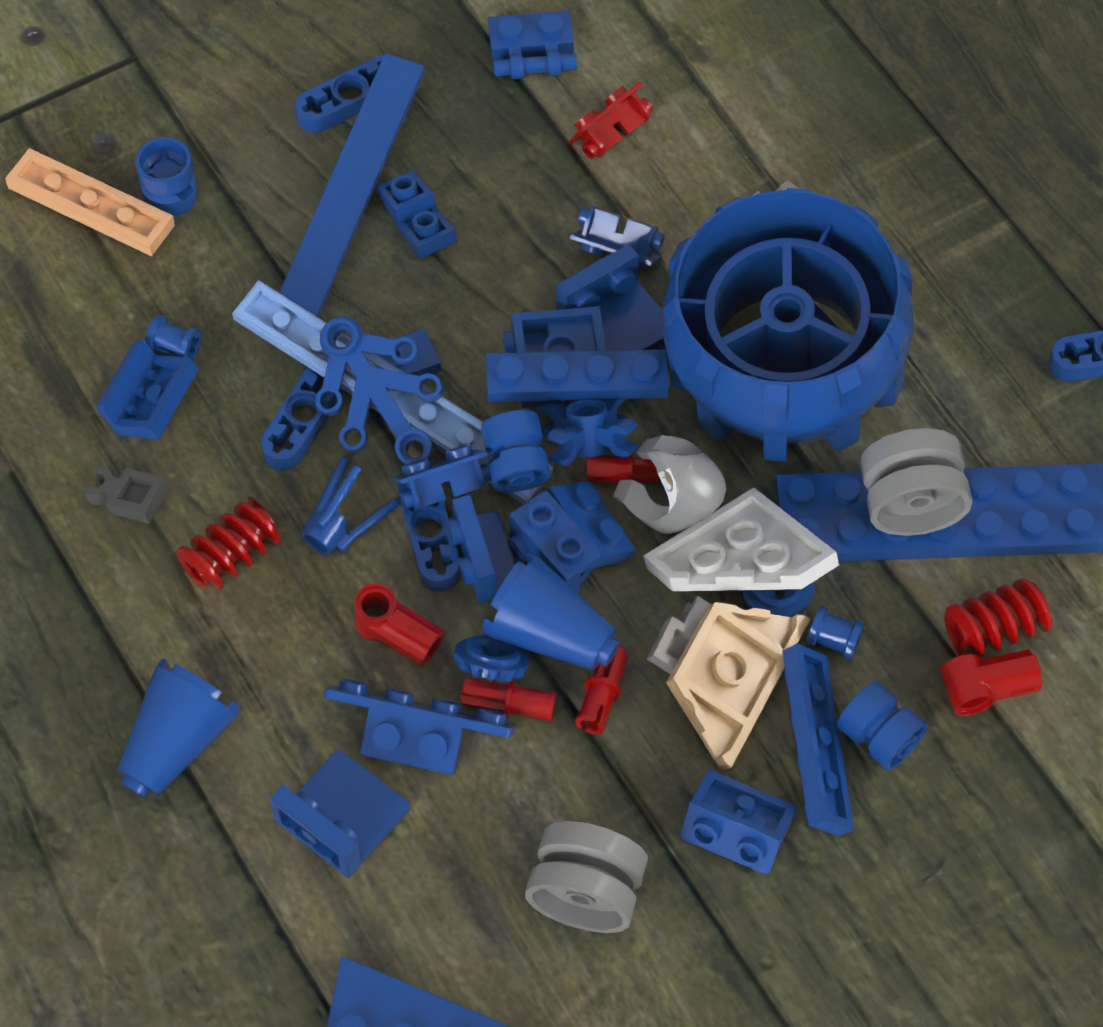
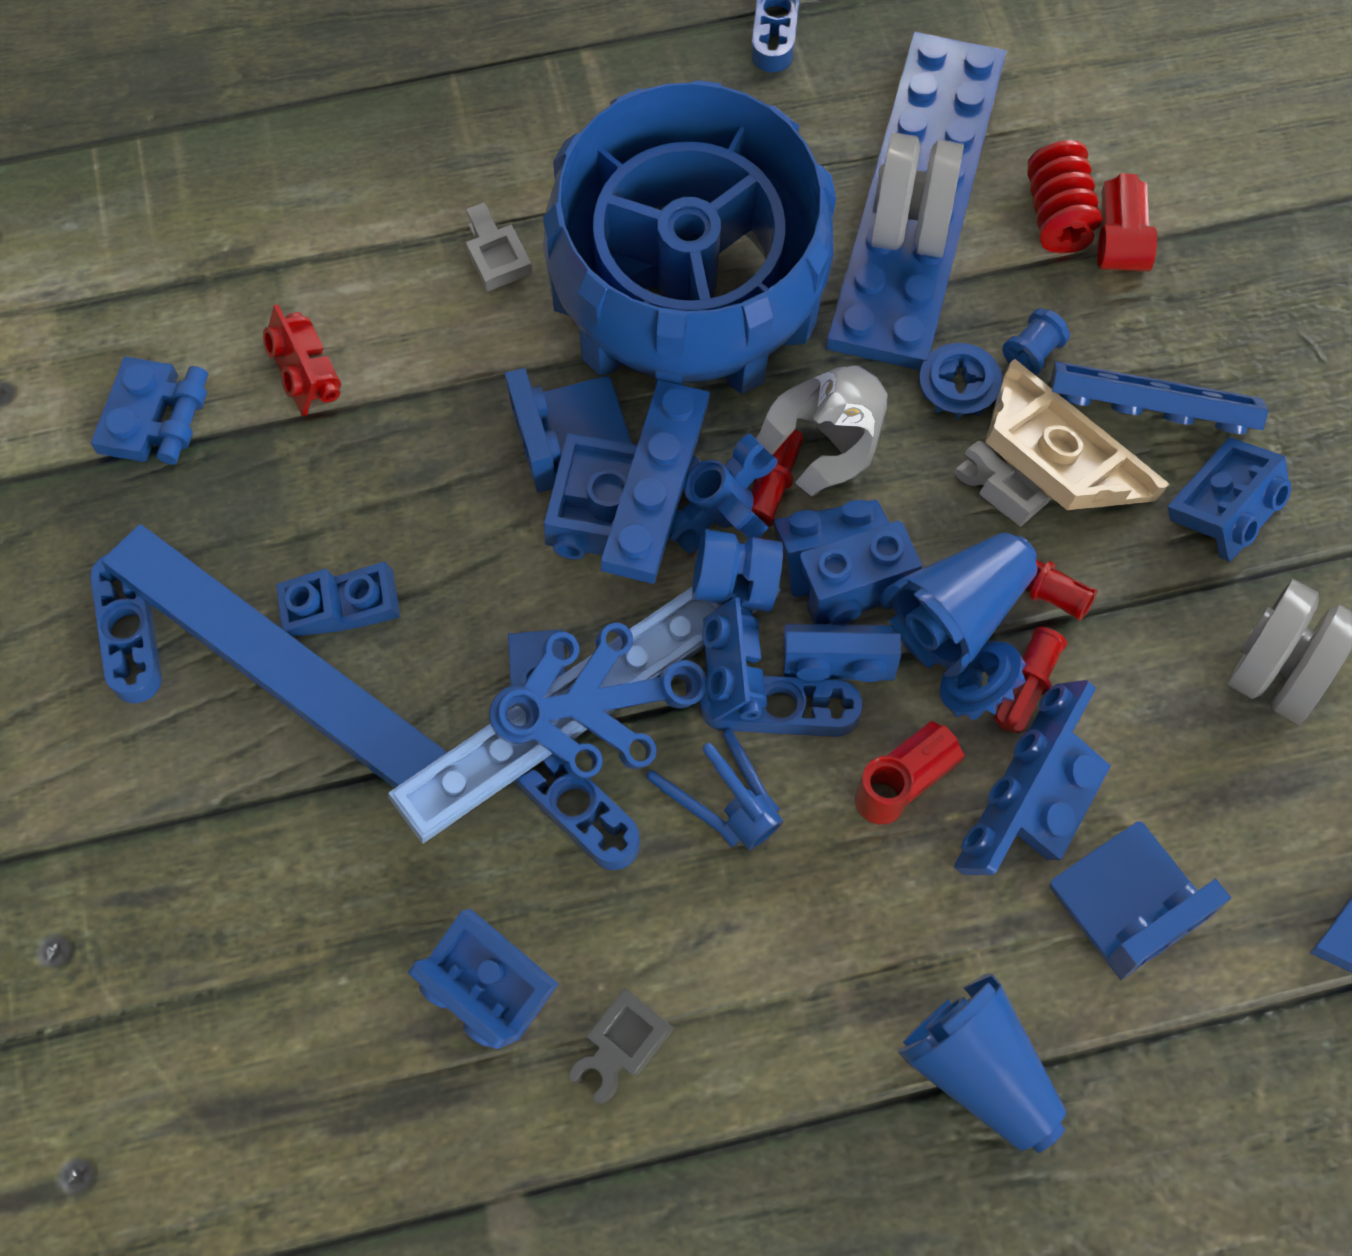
camera: 70 degrees left, 5 degrees up
light nougat plate [5,148,175,256] -> none
blue wheel [135,137,198,217] -> none
blue bush [144,315,202,361] -> none
red piece [176,497,282,590] -> none
blue hinge [570,206,665,269] -> none
white plate [643,488,839,591] -> none
blue wheel [836,680,929,771] -> none

